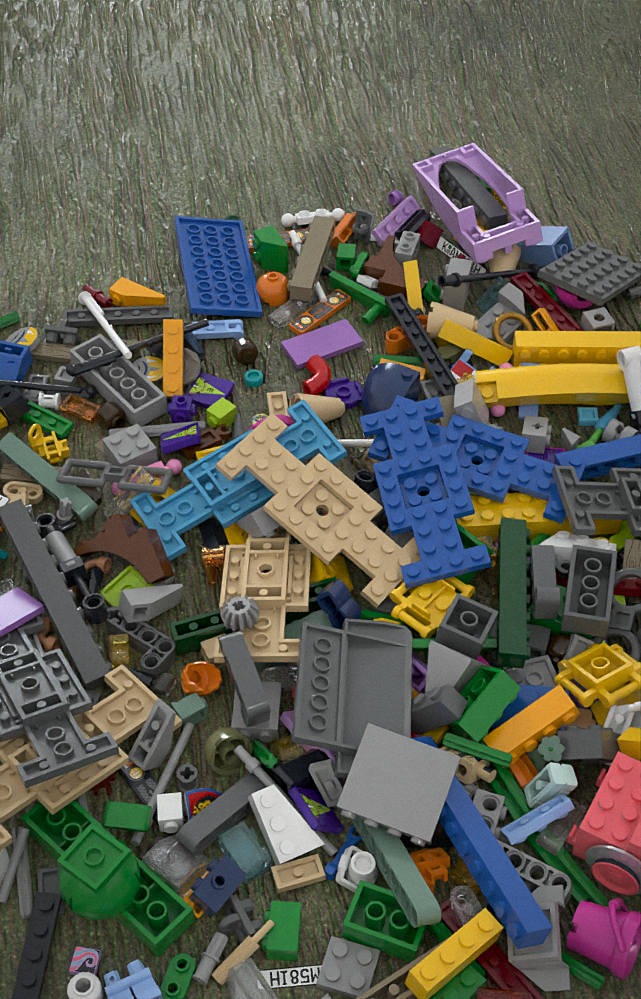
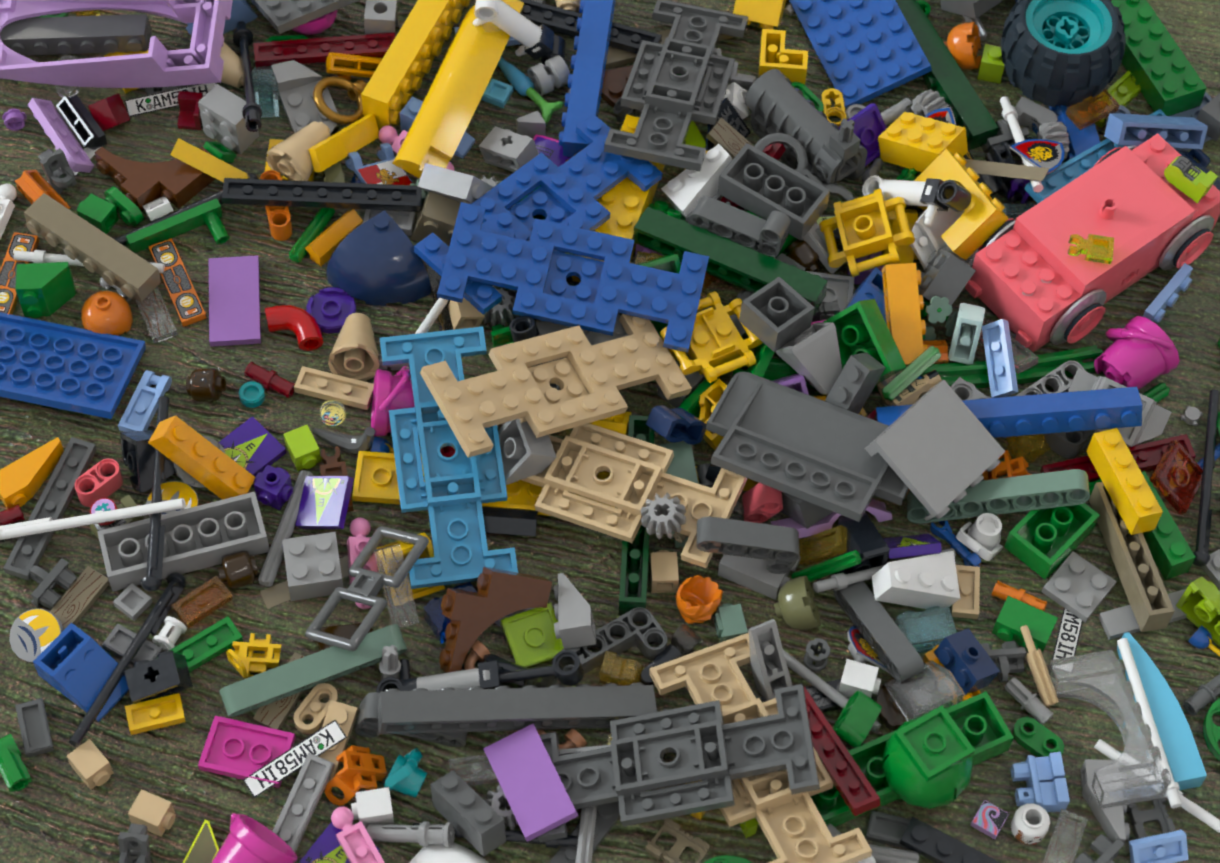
camera: 70 degrees left, 10 degrees up
clear orange piece [202,545,226,585] -> none
light grey plate [308,759,345,807] -> none
light grey brick [394,231,421,268] -> none
clear plate [449,885,483,927] -> none
none -> coral beam [75,458,123,507]
none -> tile [90,498,118,526]
none -> dark red pin [244,362,295,399]
none -> dark red plate [803,687,881,816]
none -> orange pin [991,580,1048,611]

